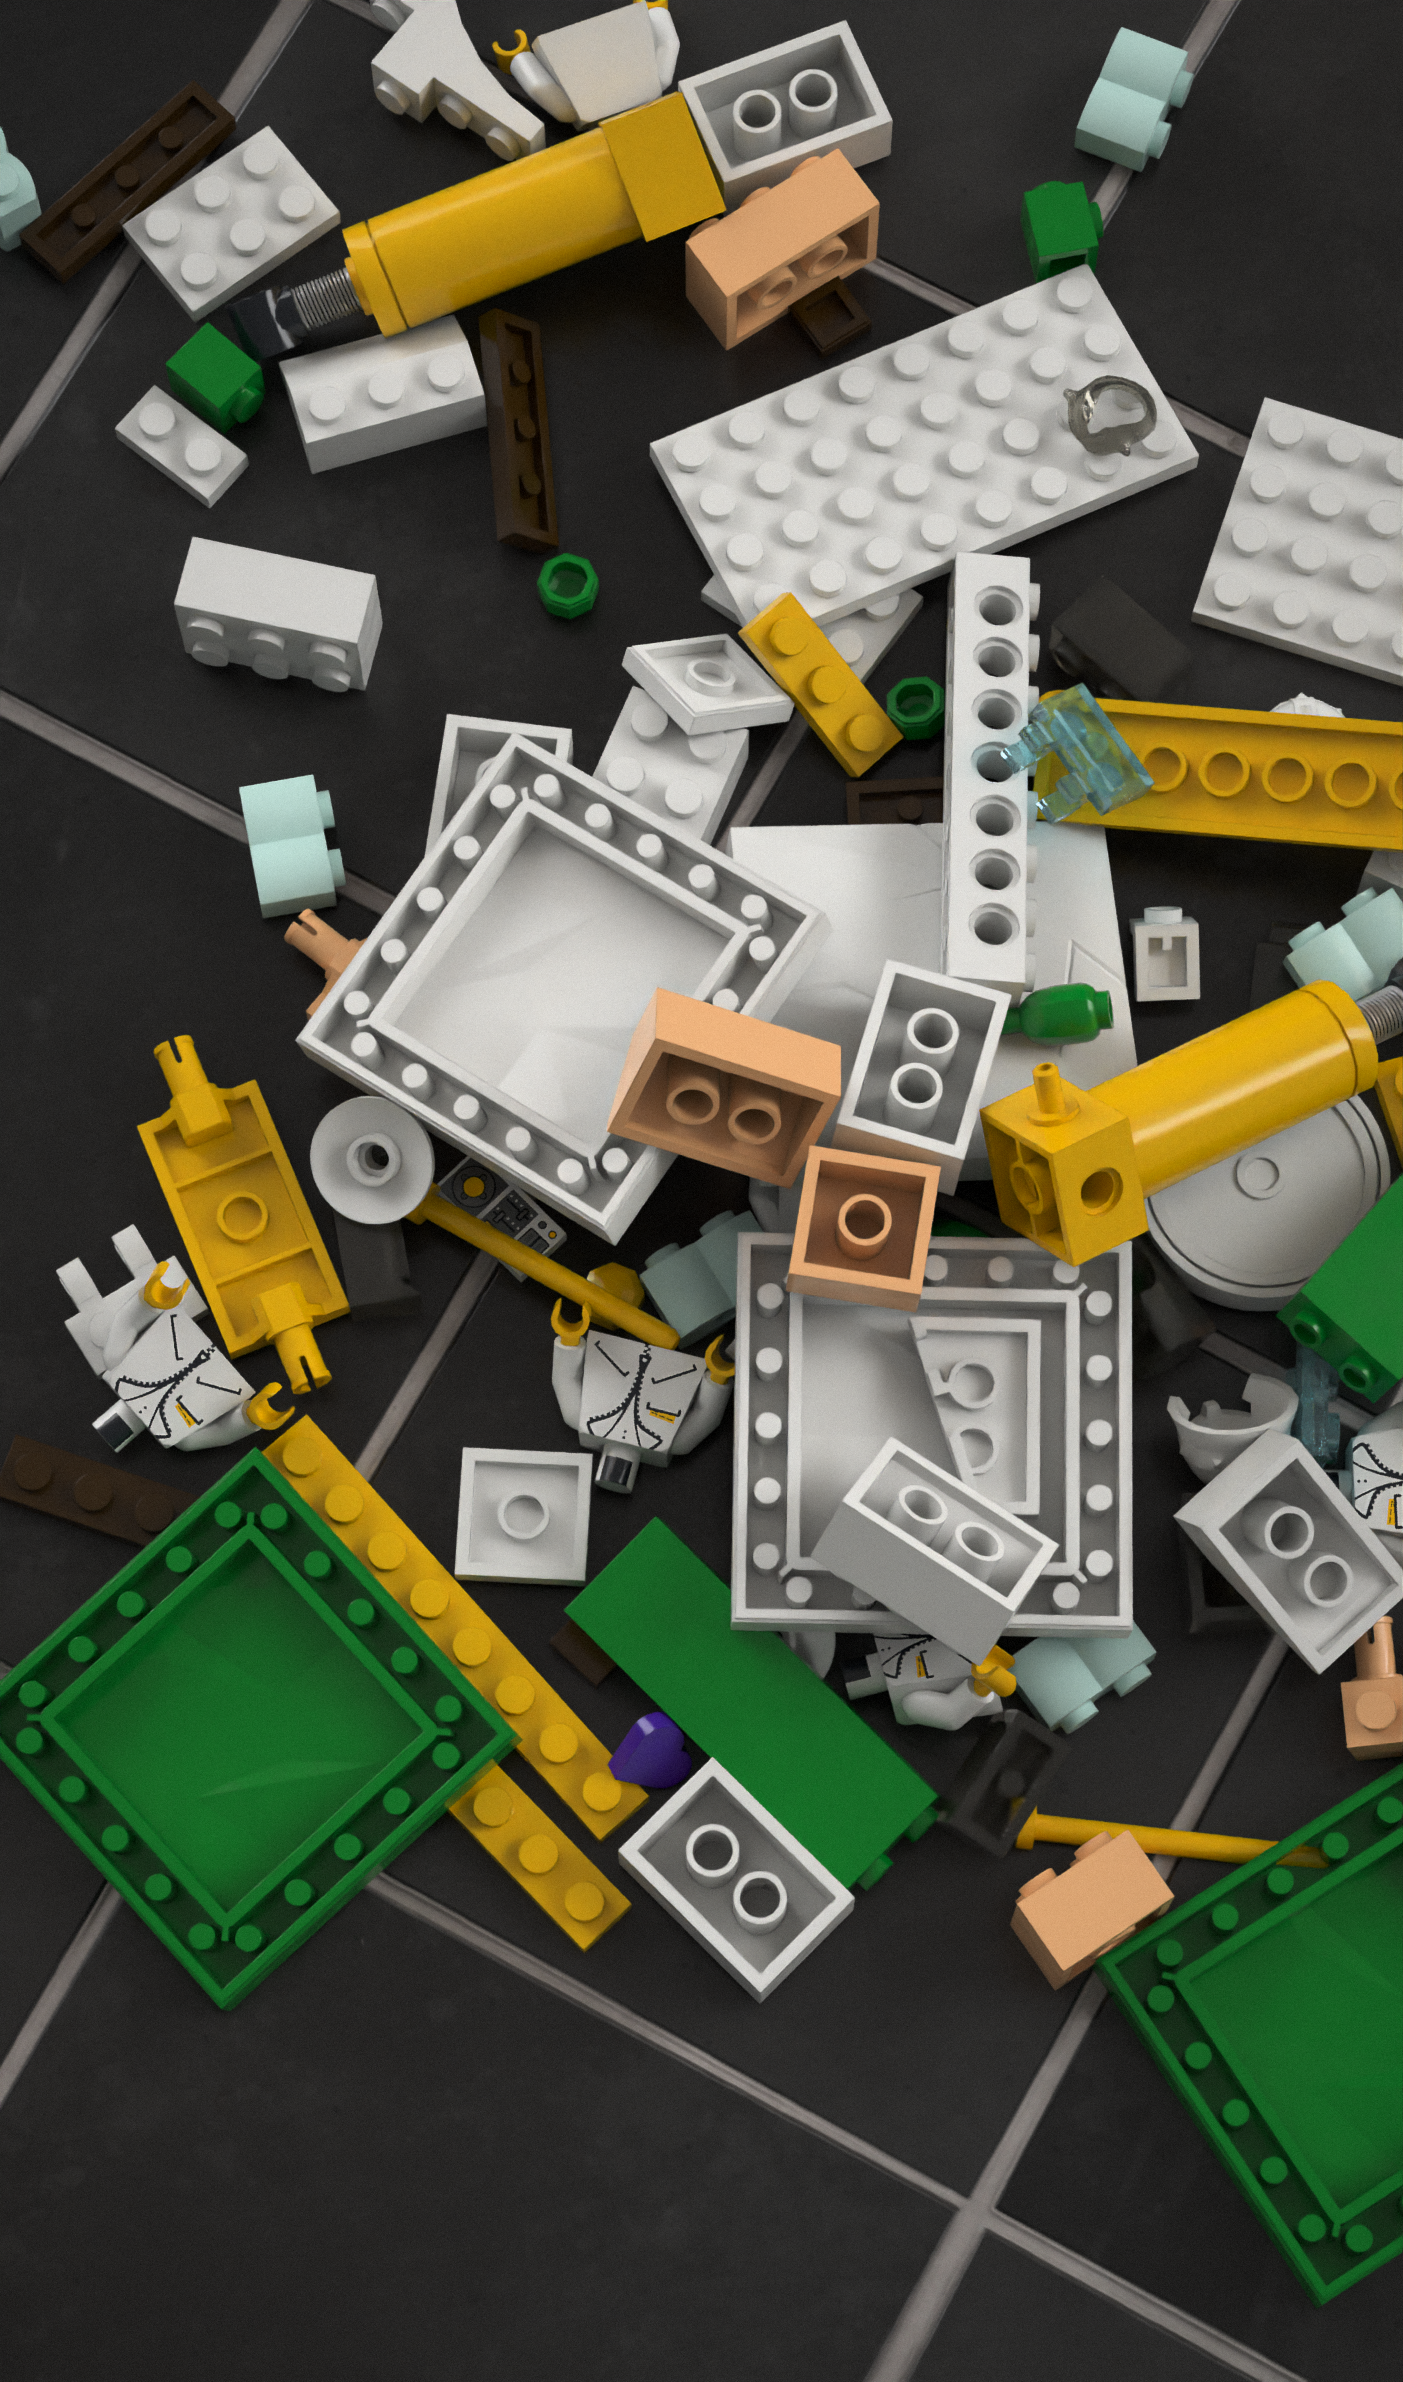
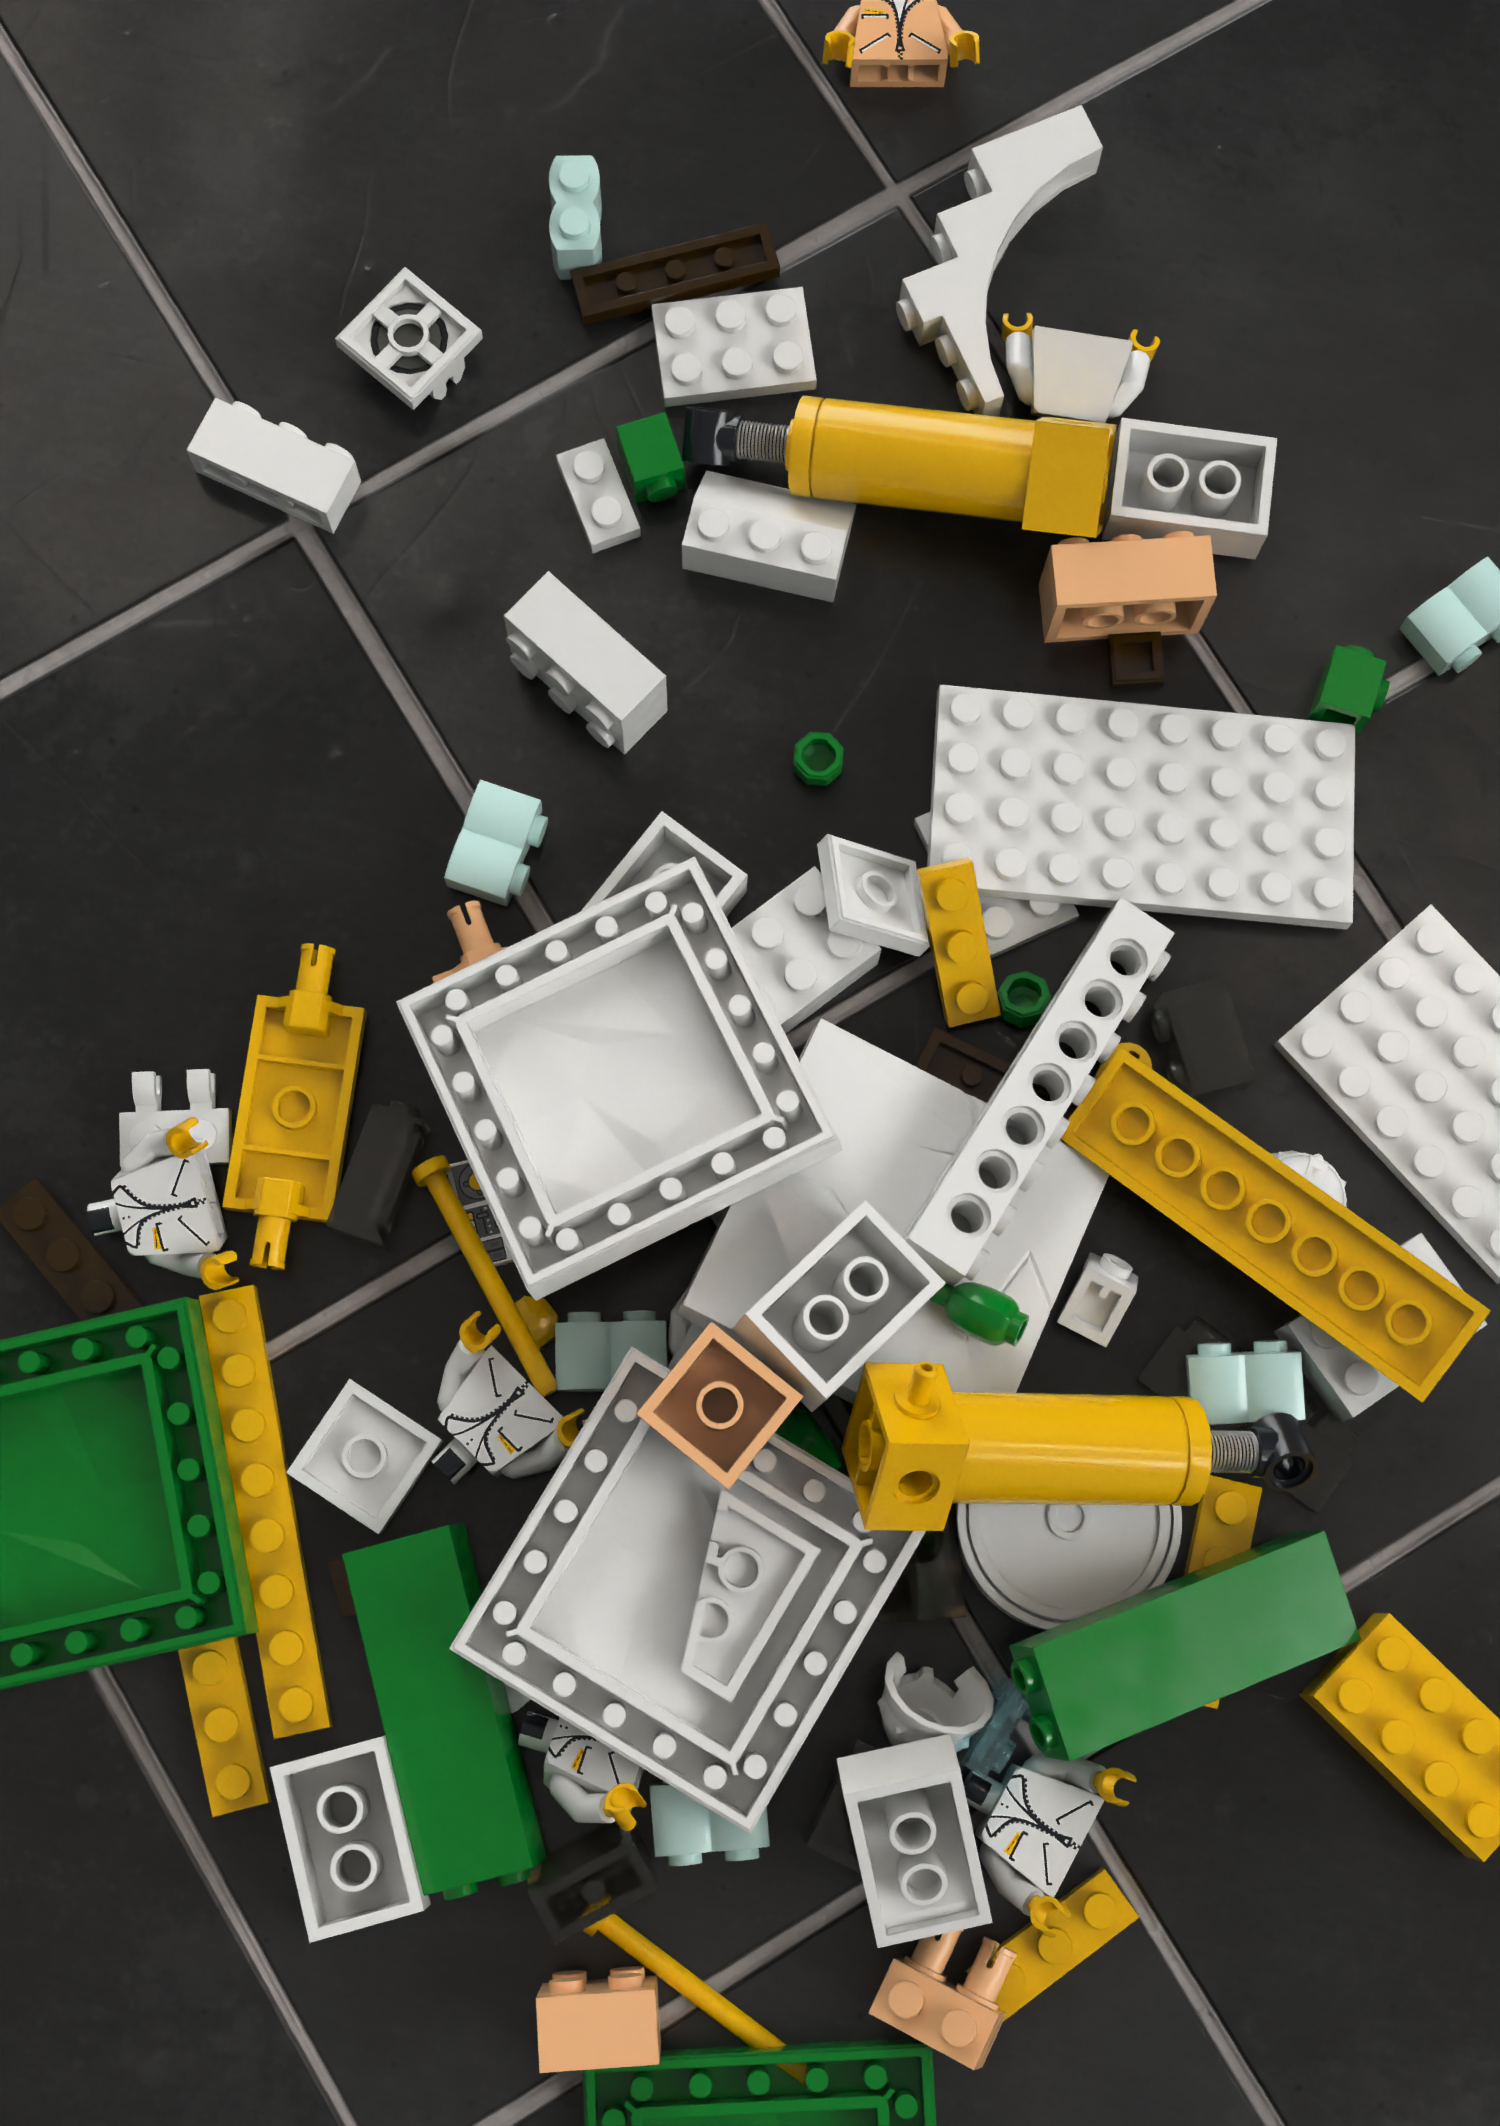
camera: 25 degrees right, 5 degrees up
white dish [310,1096,435,1224] -> none
dark brown plate [478,308,559,555] -> none
light nougat slope [607,987,841,1189] -> none
dark purple tile [607,1712,692,1788] -> none
white slope [810,1436,1059,1667] -> none
clear light blue plate [1000,683,1155,825] -> none
clear smoke piece [1063,375,1157,457] -> none

